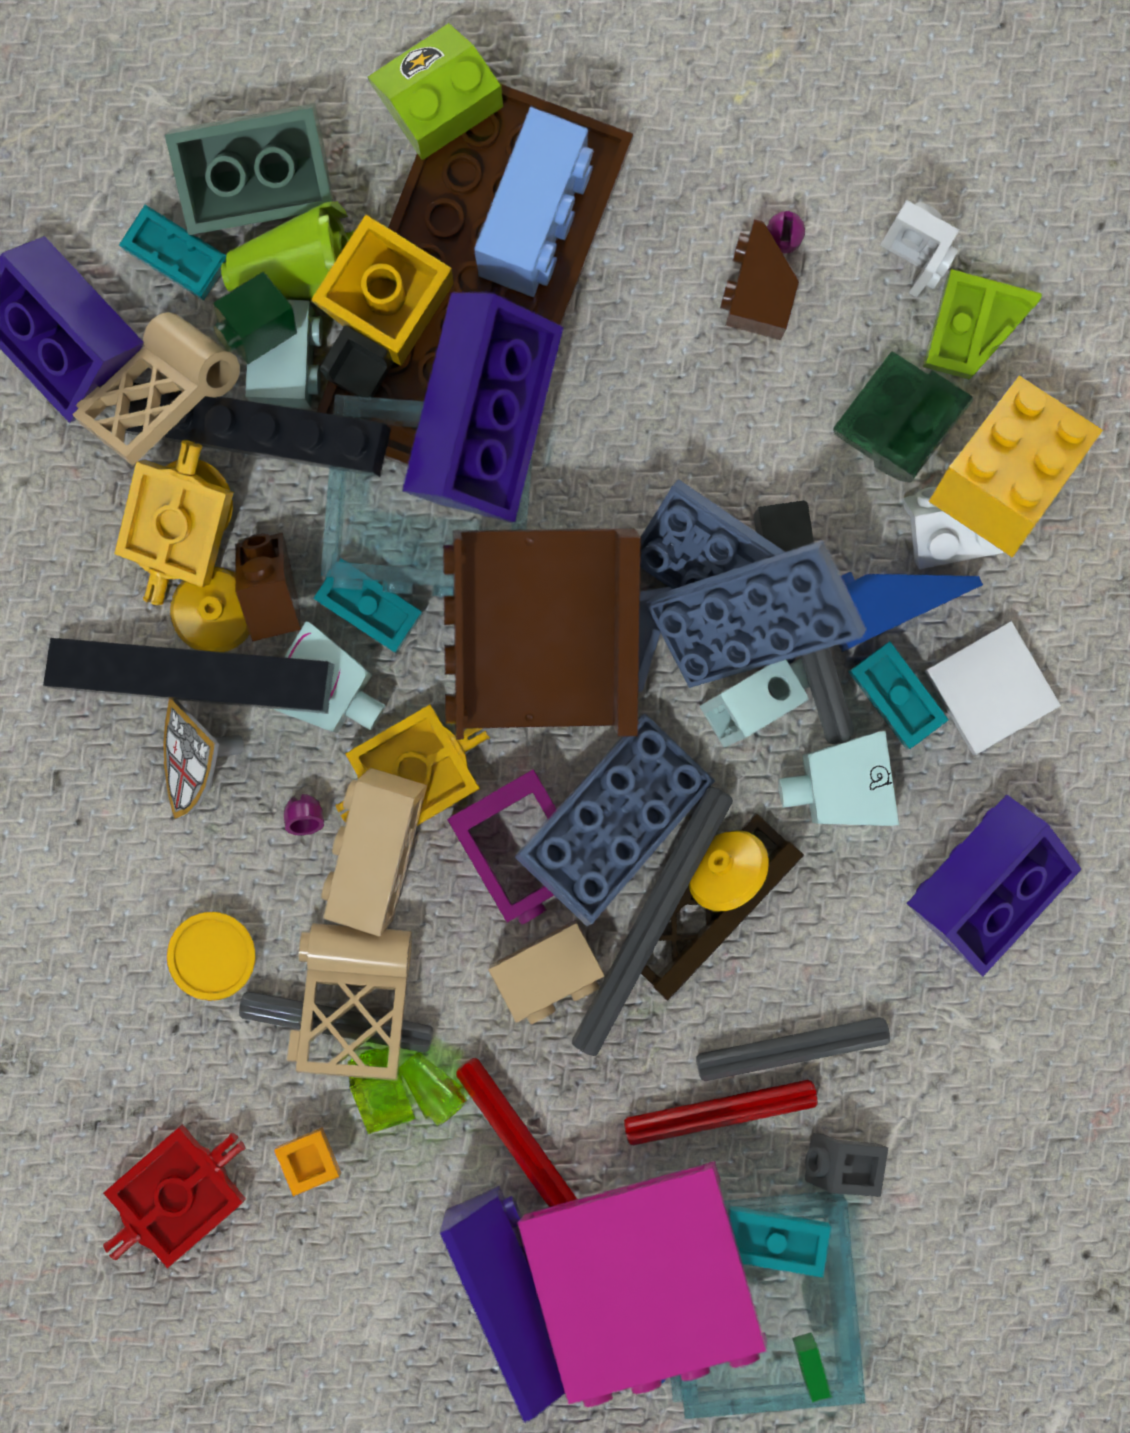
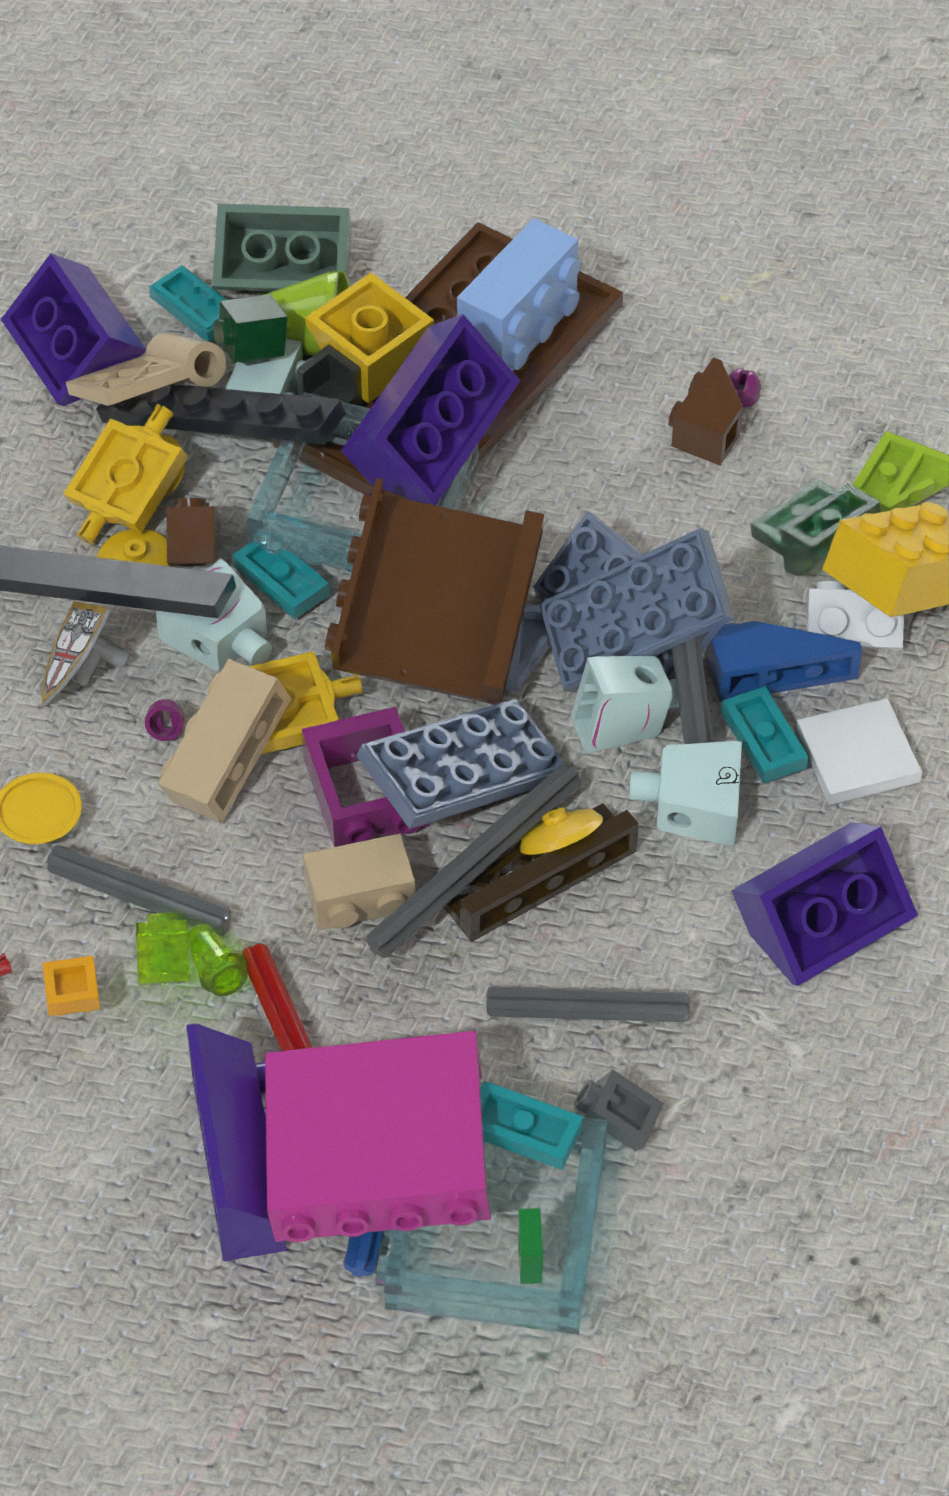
camera: 15 degrees right, 35 degrees down
tan piece [287,923,412,1081] -> none
lime slope [367,23,503,160] -> none
red axle [624,1080,818,1146] -> none
white bracket [880,200,959,297] -> none

